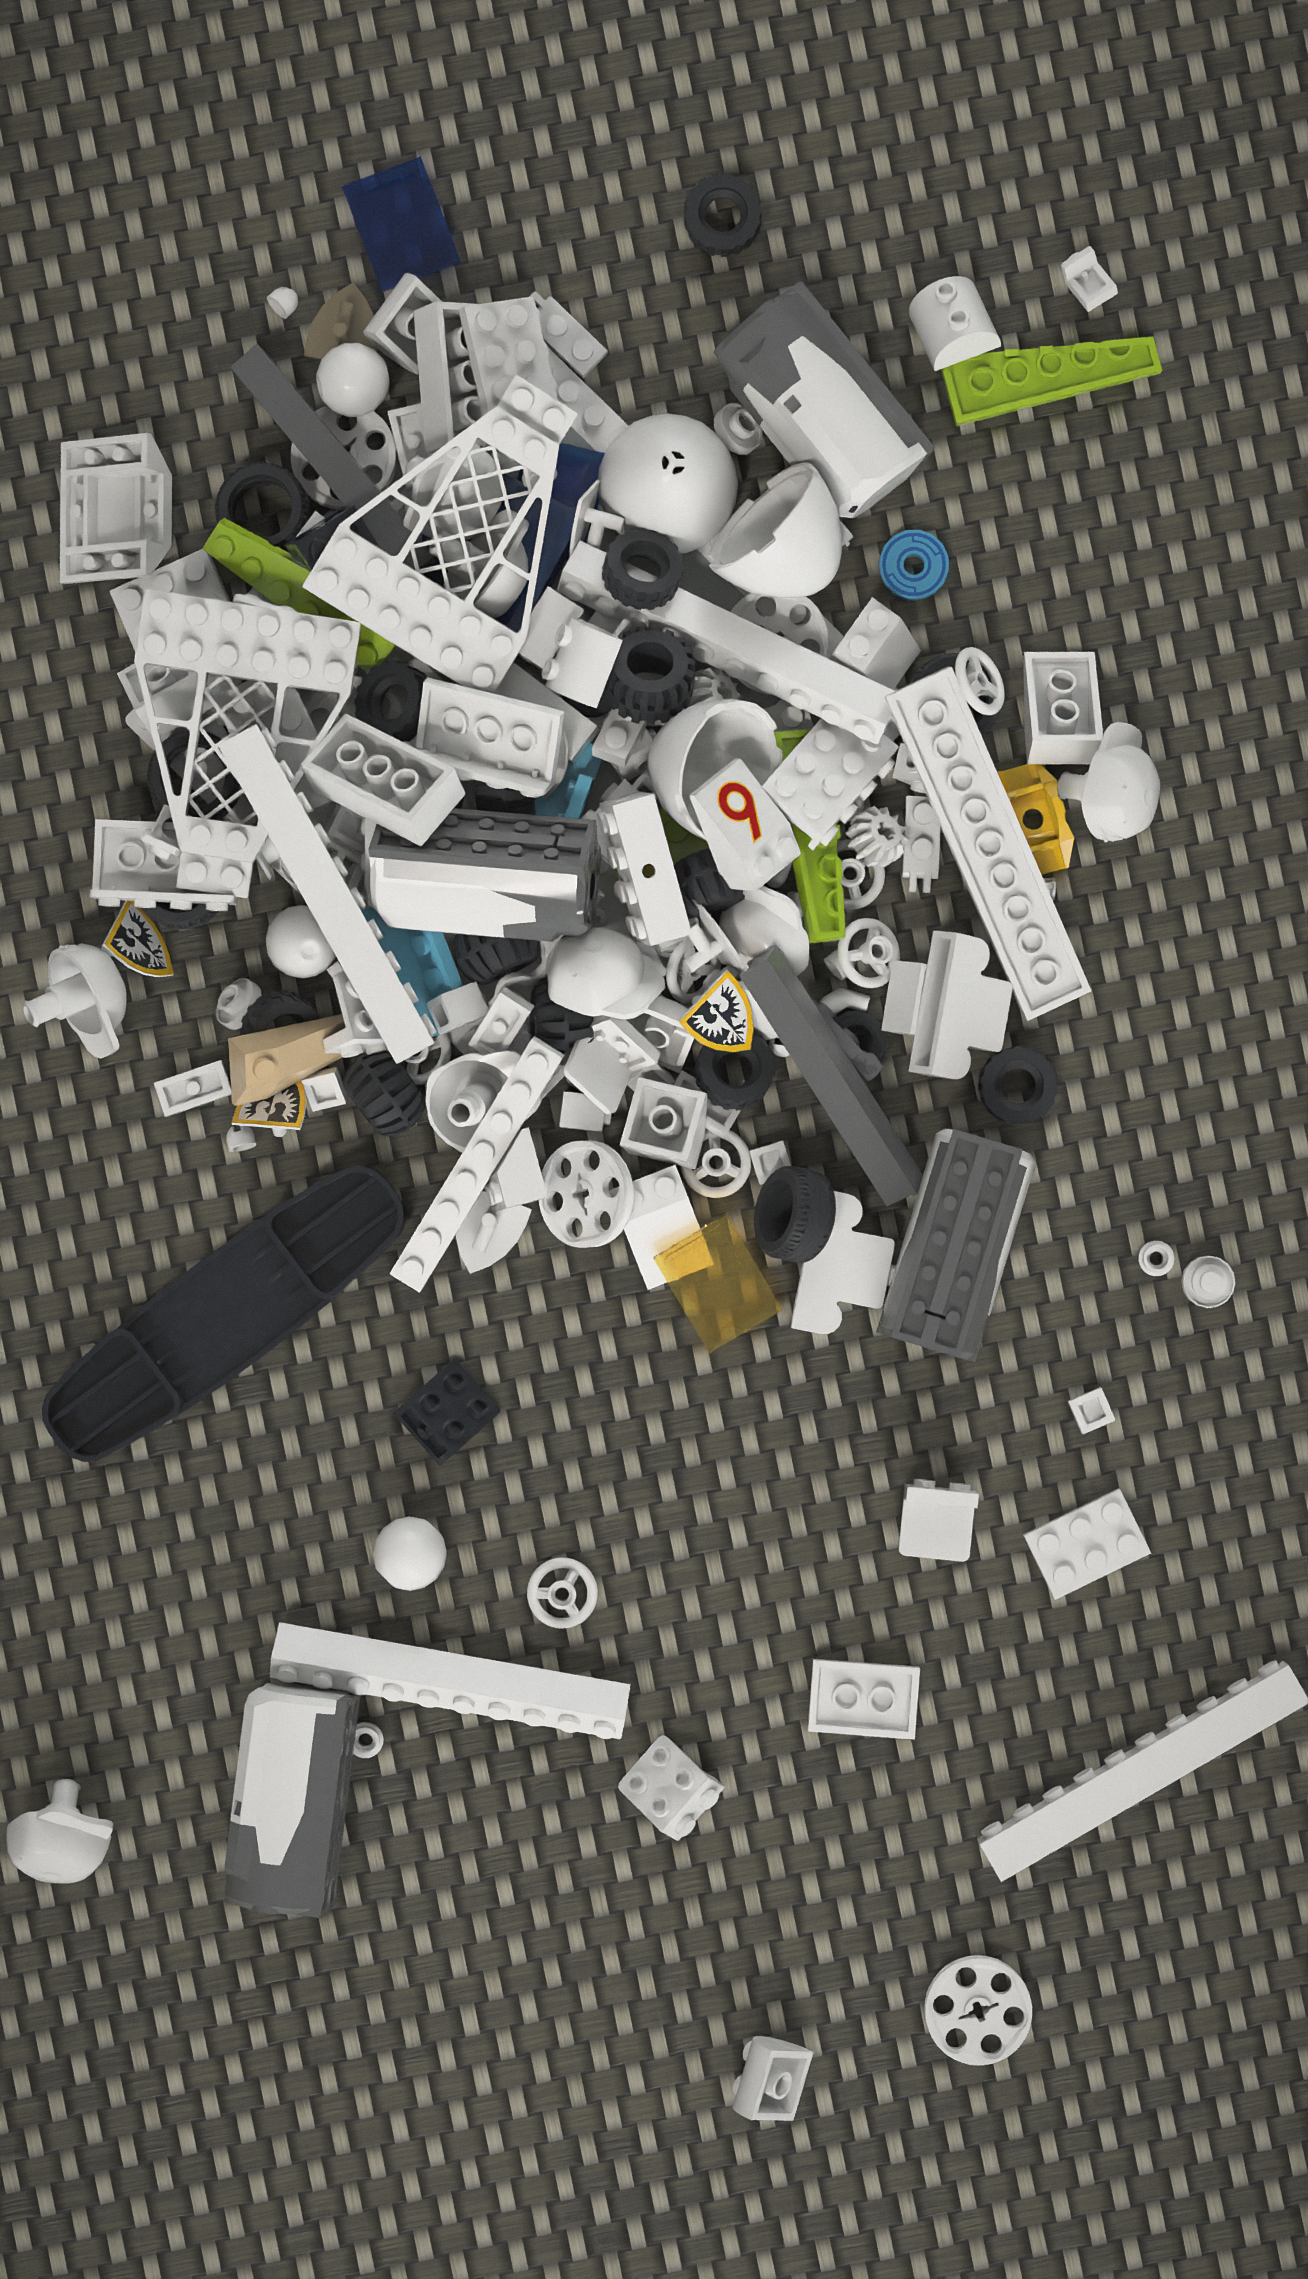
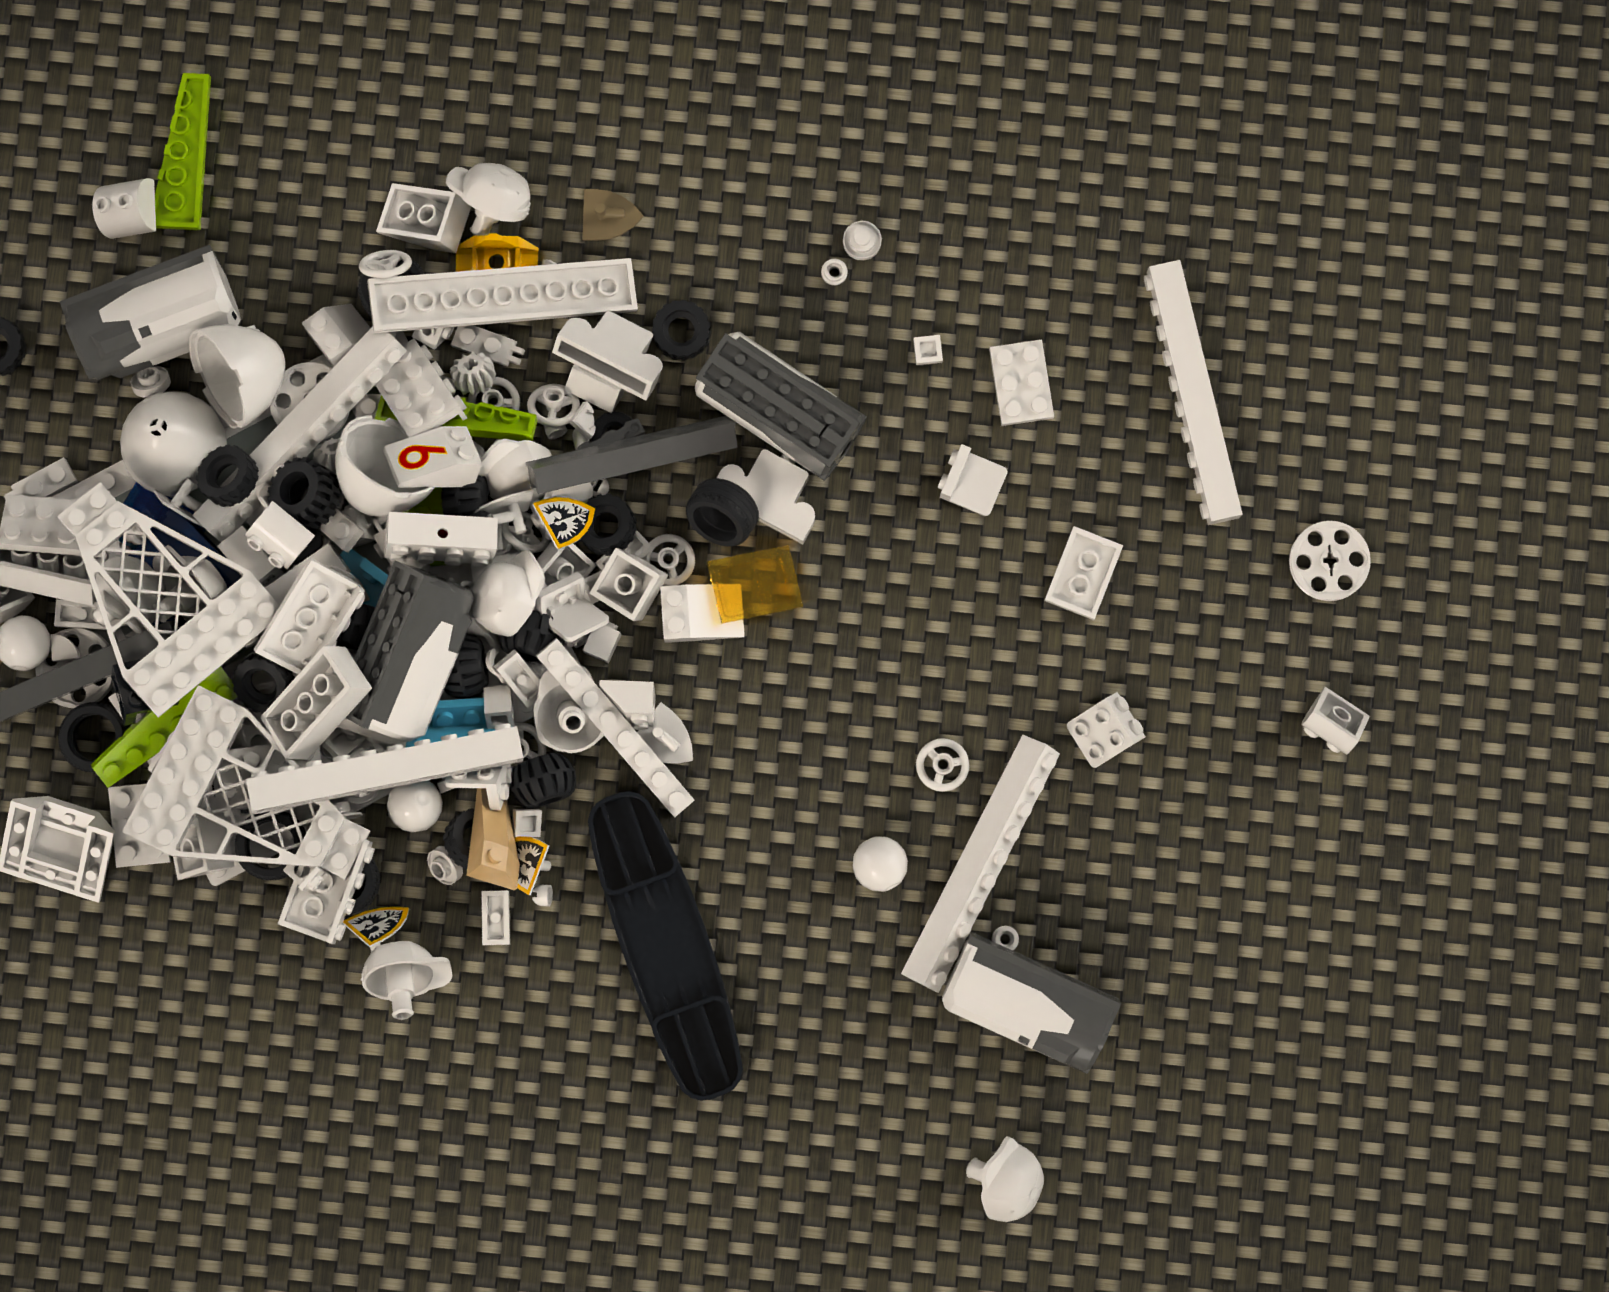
camera: 75 degrees left, 5 degrees down
black bracket [393,1359,500,1466] -> none
white wedge [539,1140,634,1248] -> none
white plate [749,1141,791,1185] -> none
dark azure tile [878,530,949,601] -> none
white bracket [1061,246,1118,312] -> none
none -> white tile [51,634,81,662]
none -> white tile [569,401,596,439]
none -> dark tan shield [582,189,644,241]

